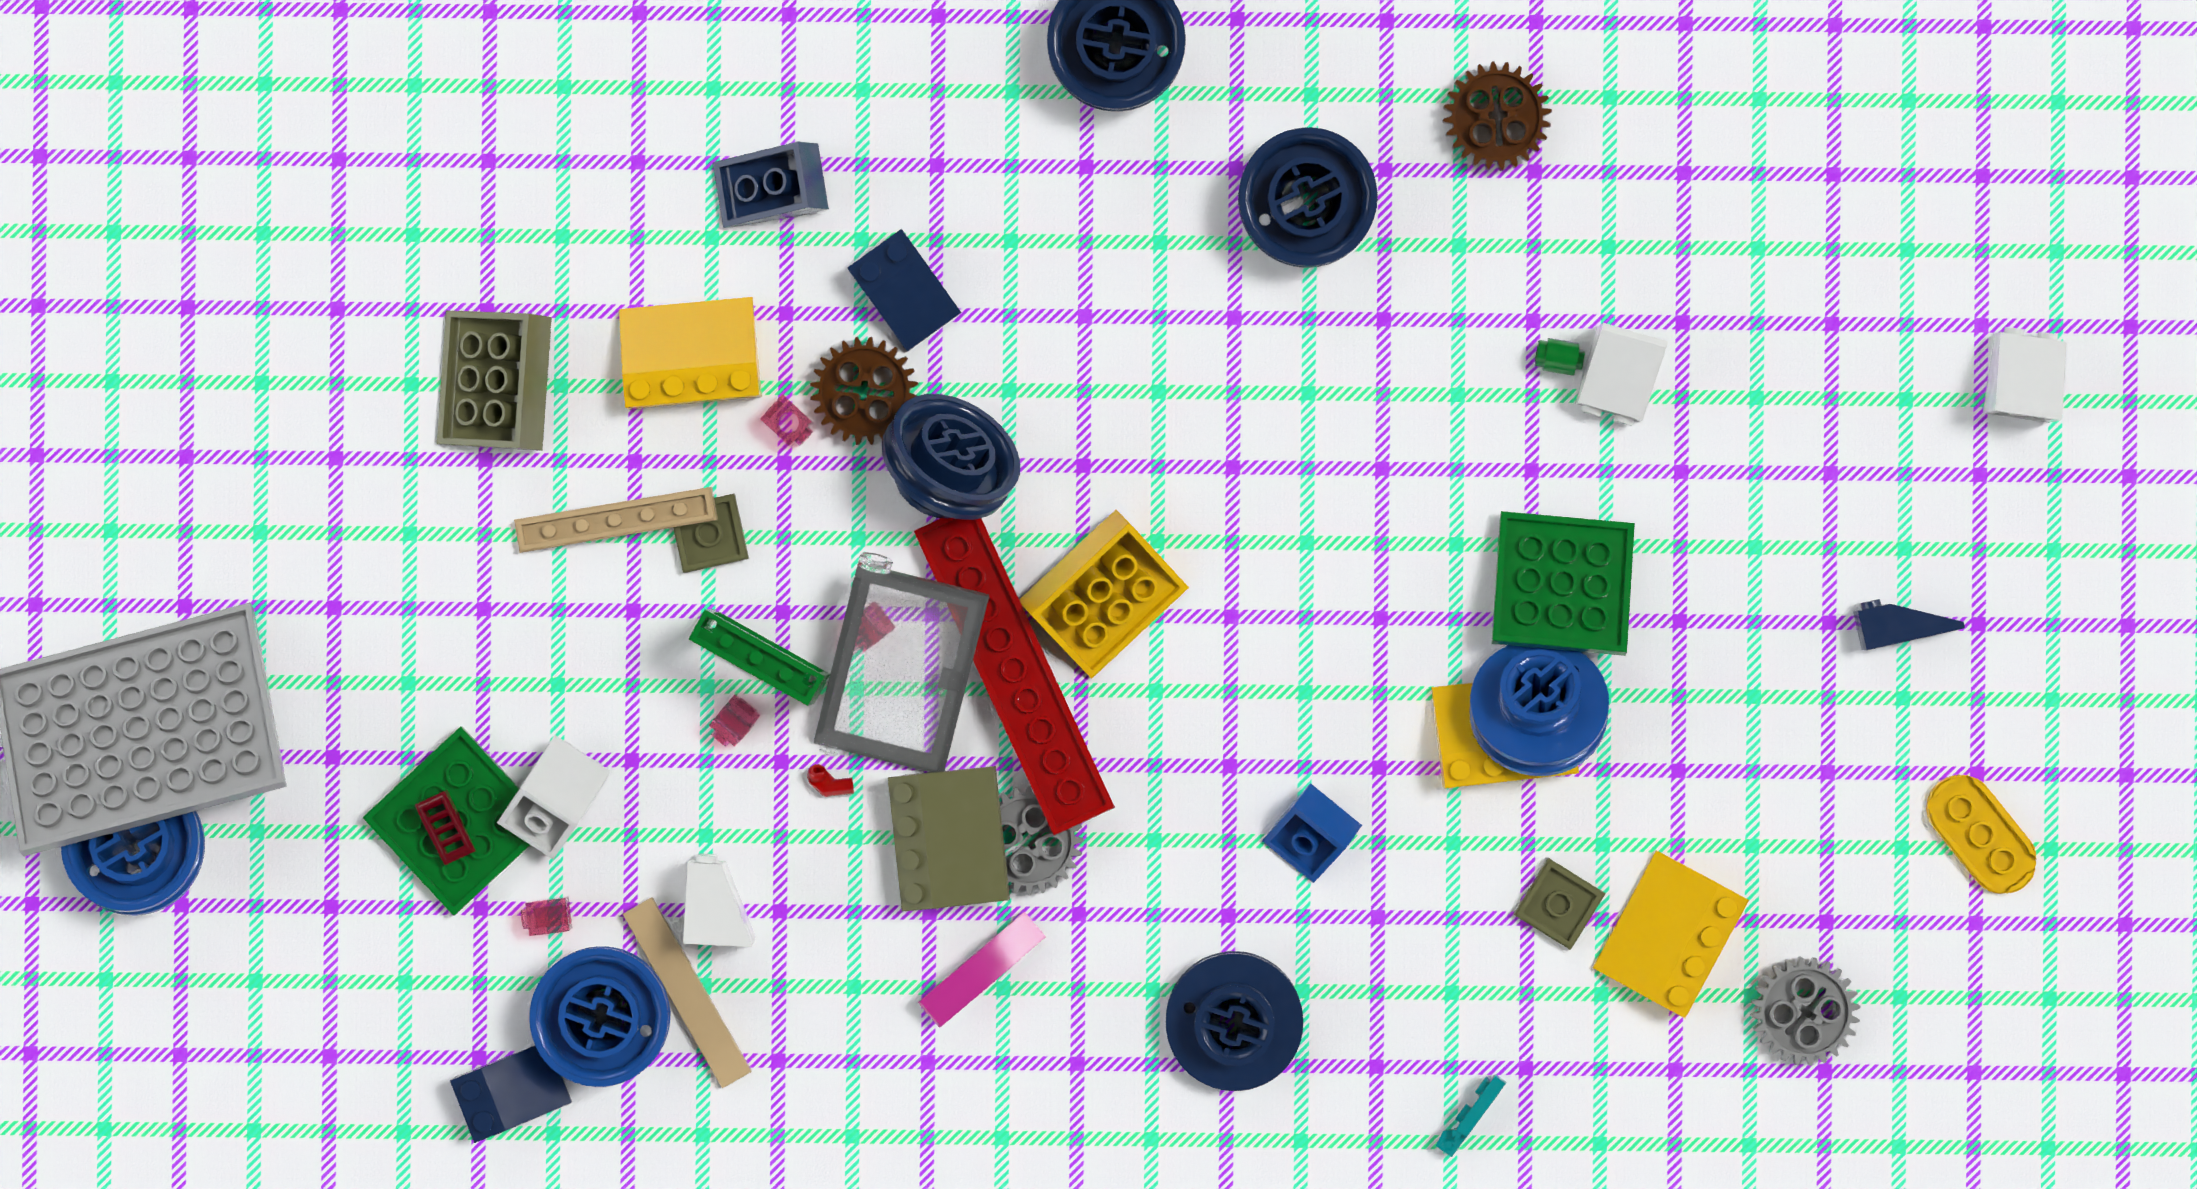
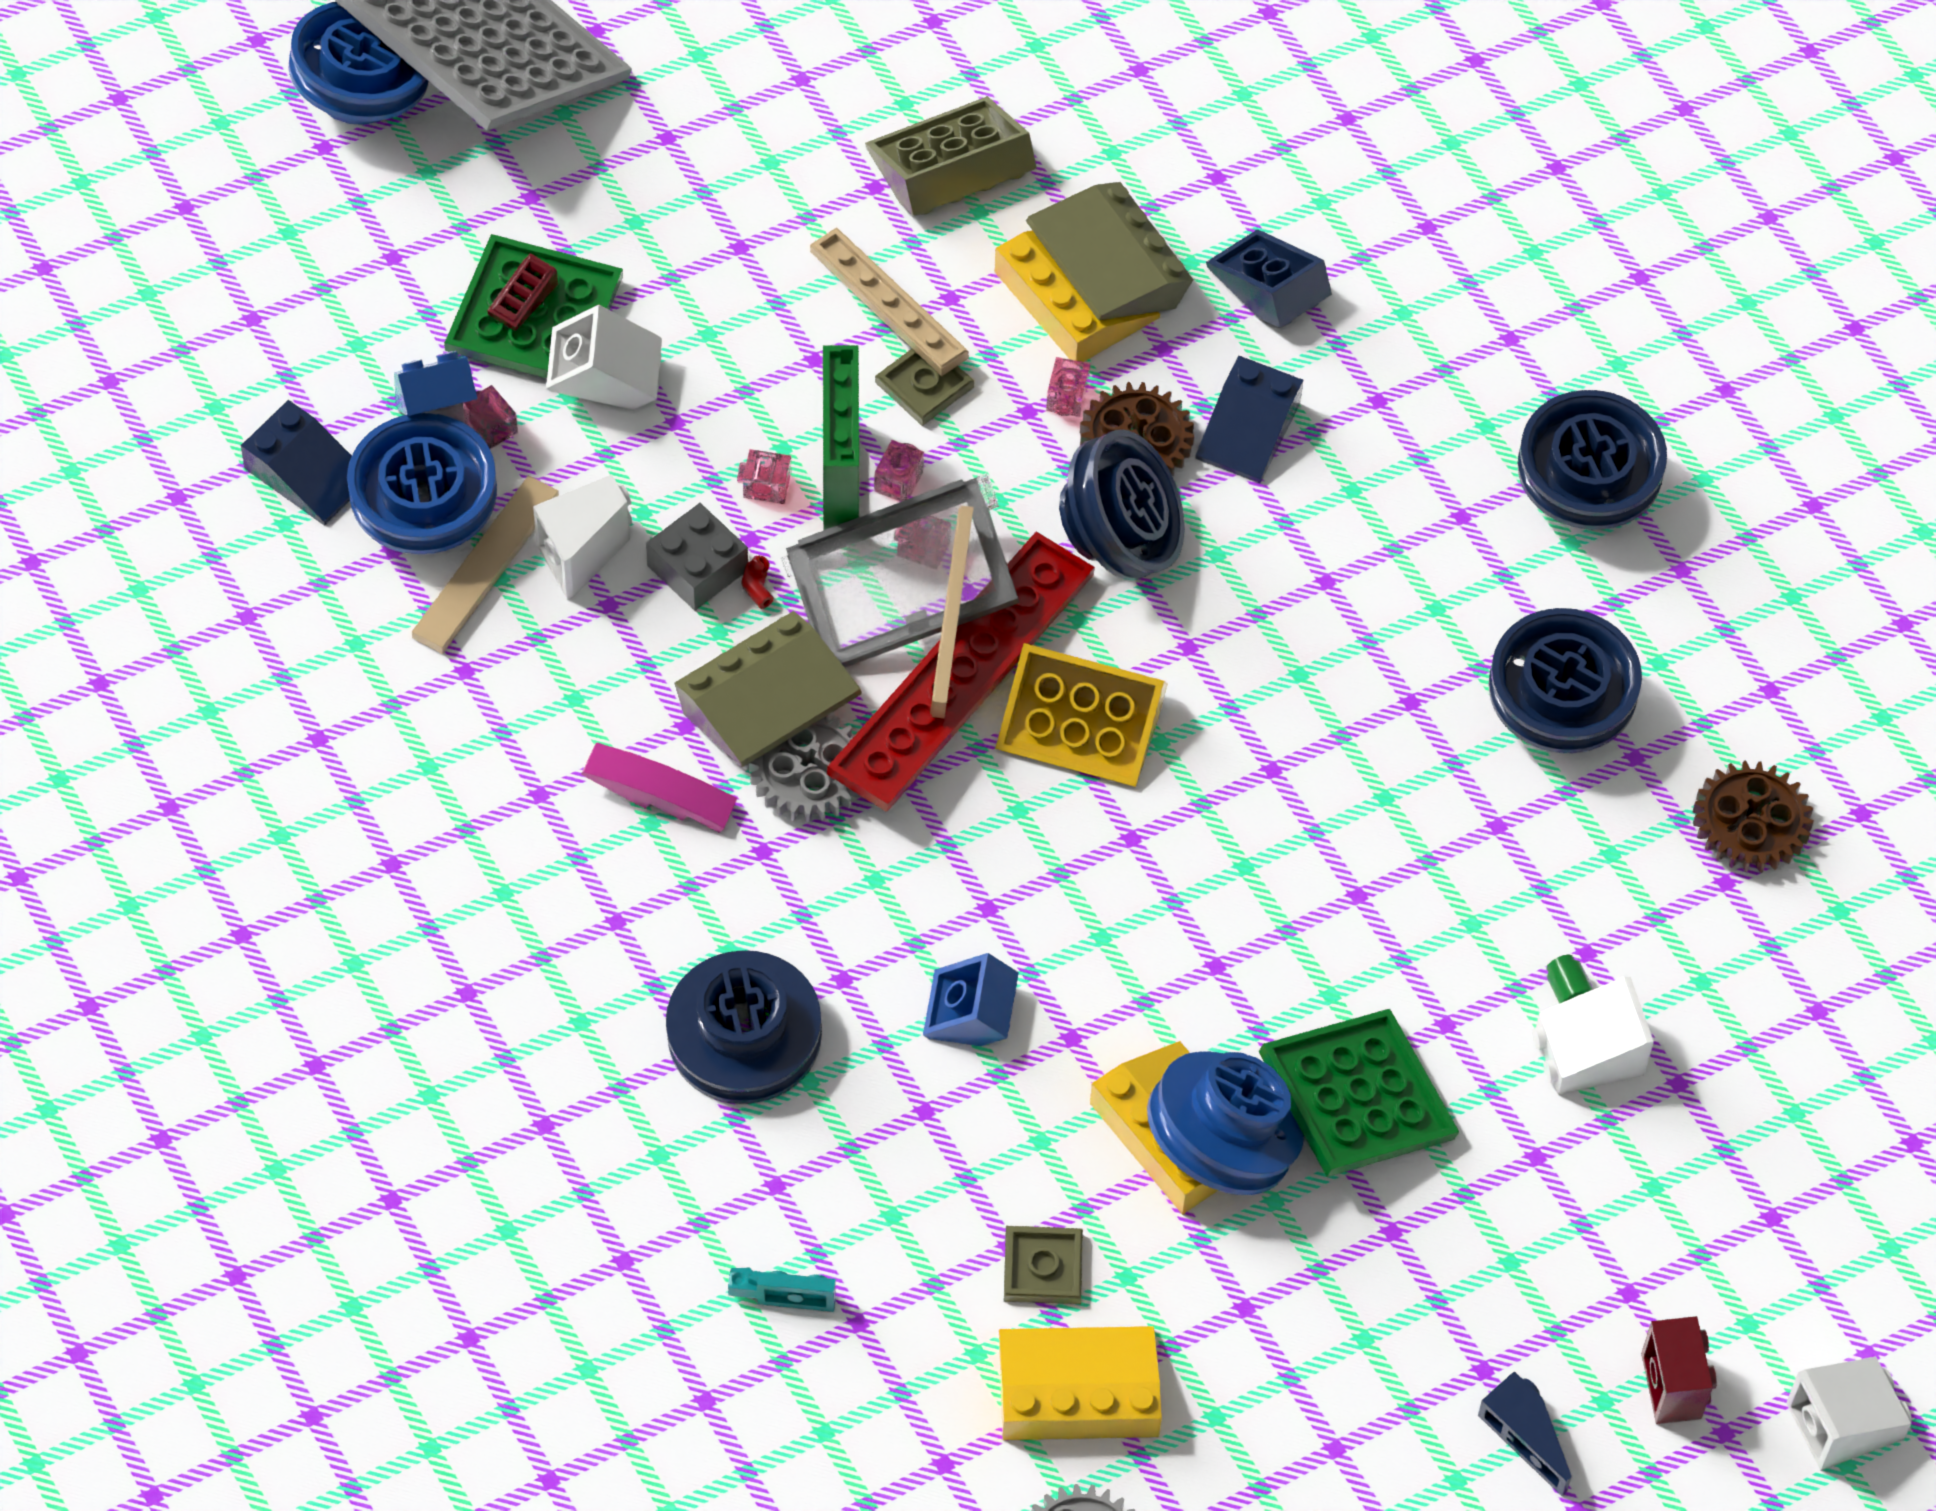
camera: 55 degrees right, 30 degrees down
none -> blue slope [394,351,478,416]
none -> dark grey brick [646,502,748,611]
none -> clear pink brick [874,440,924,501]
none -> tan tile [930,505,973,718]
none -> olive slope [1026,182,1194,320]
none -> dark red brick [1641,1316,1717,1424]

